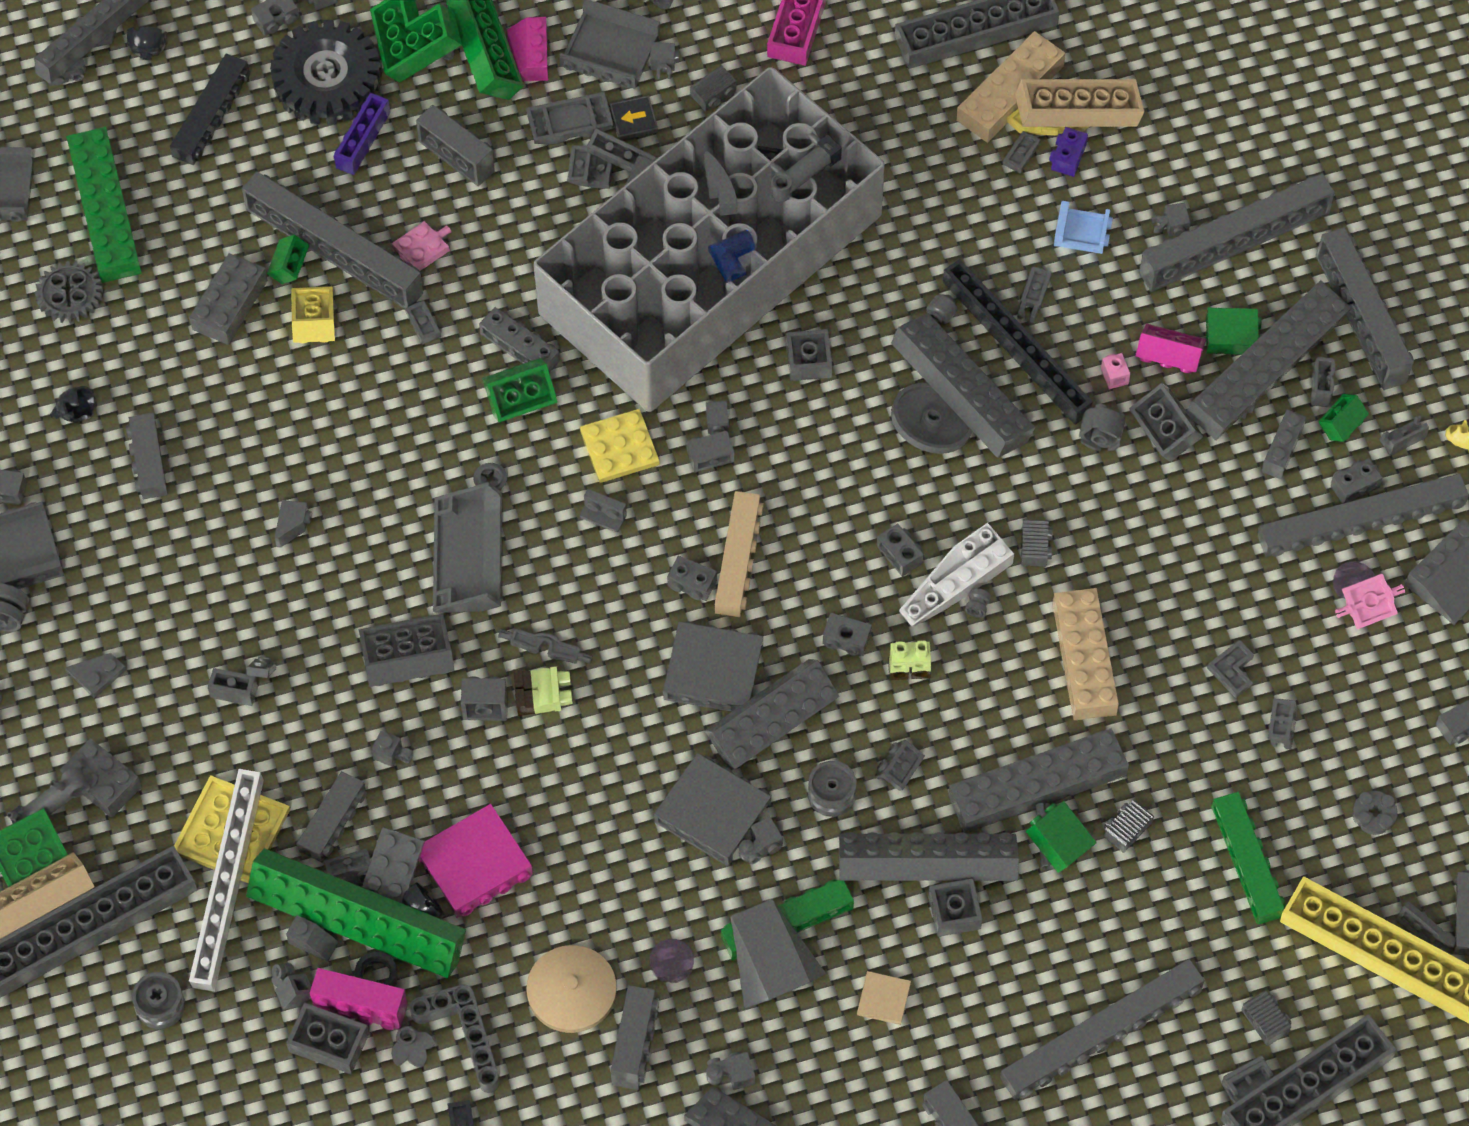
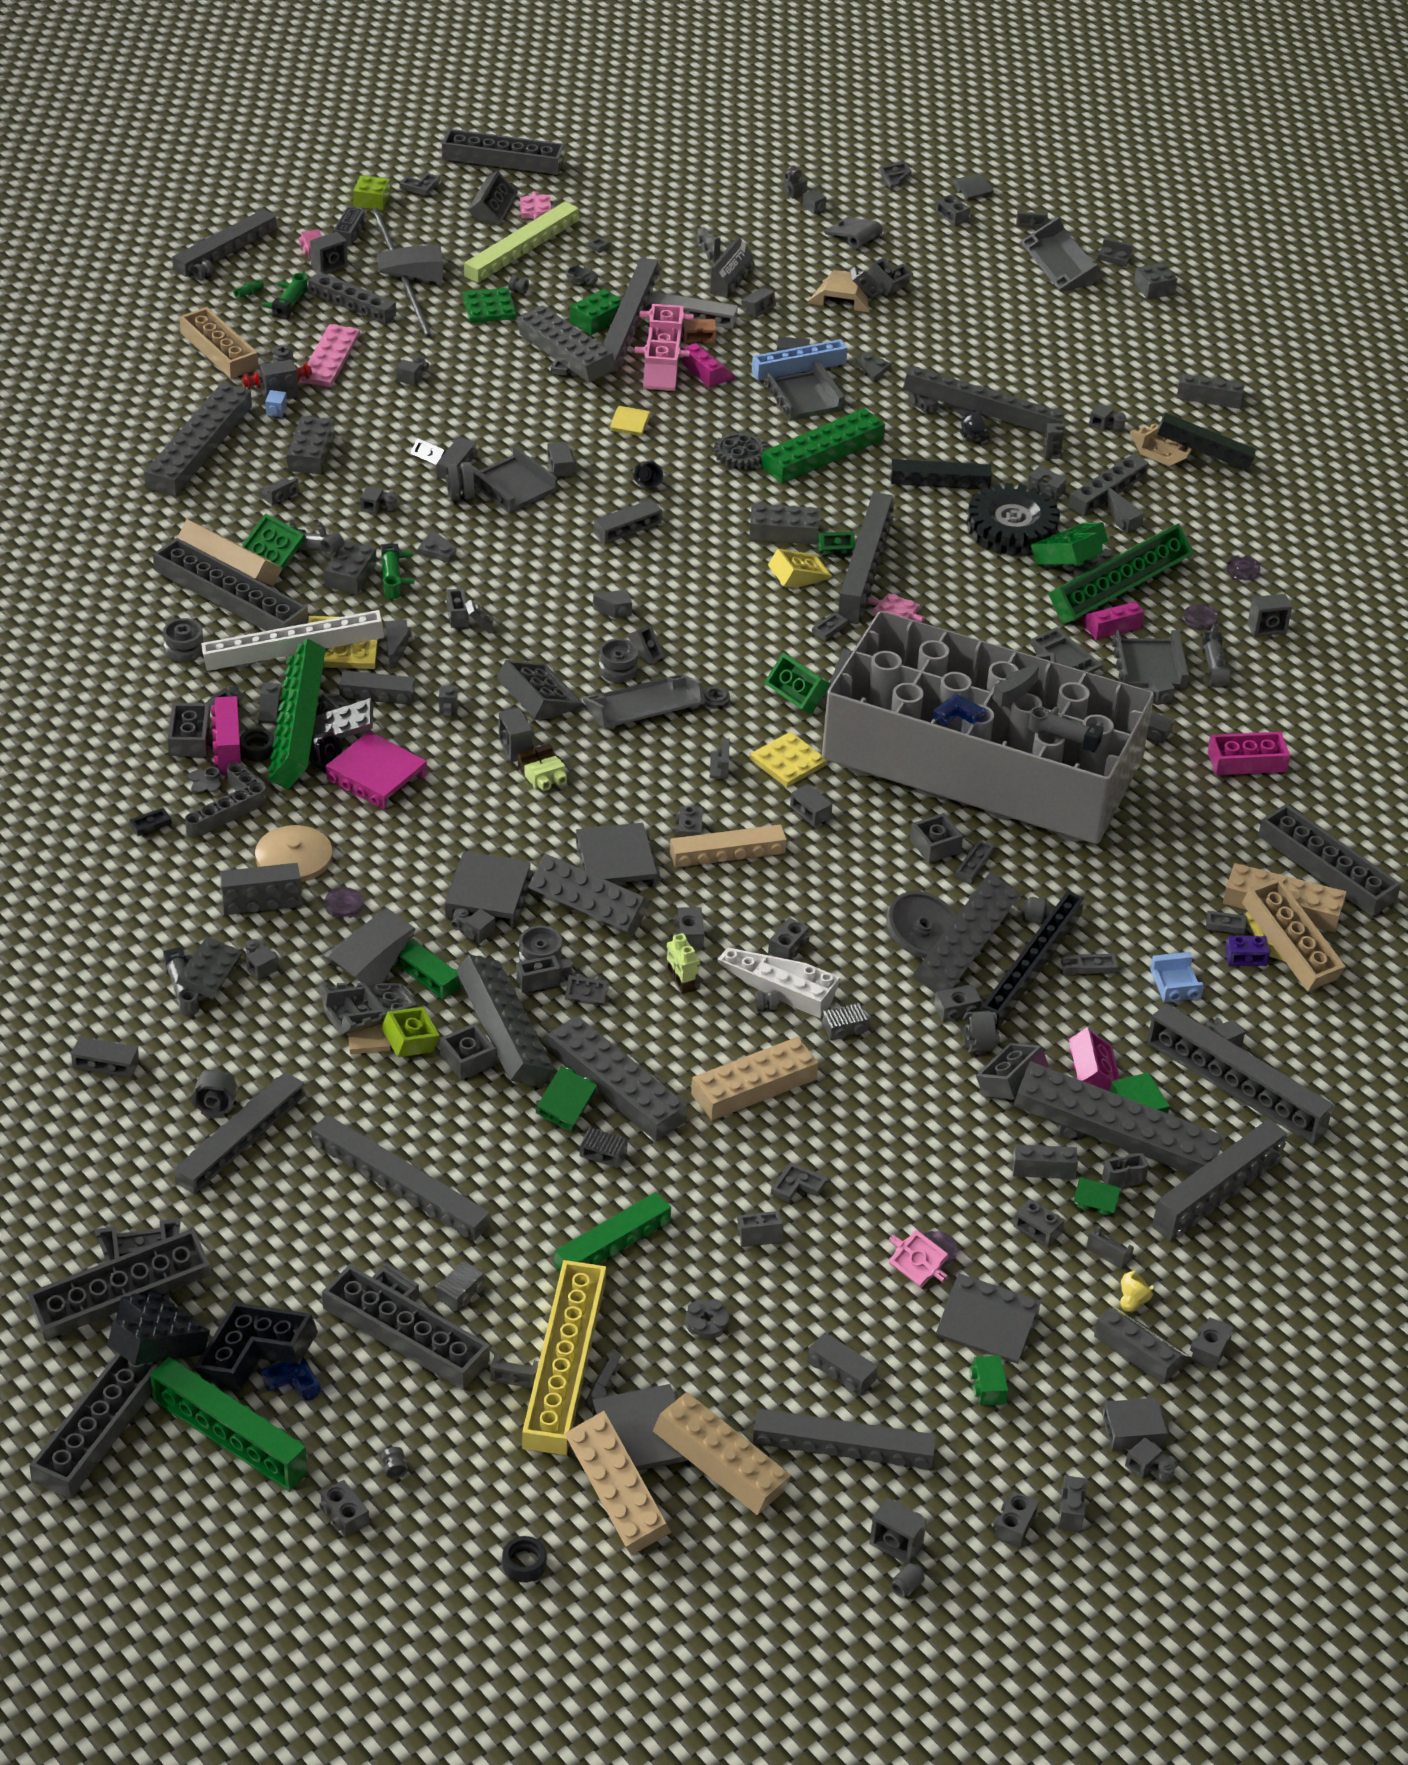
camera: 65 degrees right, 20 degrees down
dark purple brick [333,93,390,175] -> none
dark grey brick [416,105,495,187] -> none
dark grey piece [498,629,593,664] -> none
dark grey brick [706,401,729,434] -> none
bright pink brick [1101,353,1130,389] -> none
dark grey brick [1257,473,1469,557] -> none
none -> dark grey wedge [320,983,417,1035]
none -> green piece [381,544,415,600]
none -> lime brick [381,1007,440,1057]
none -> dark grey slope [385,620,411,669]
none -> dark grey hinge [490,1353,539,1389]
none -> dark grey brick [516,955,573,993]
none -> dark grey wheel [599,638,638,683]
none -> dark grey slope [627,624,665,664]
none -> dark grey brick [934,984,981,1022]
none -> dark grey tile [954,840,996,884]

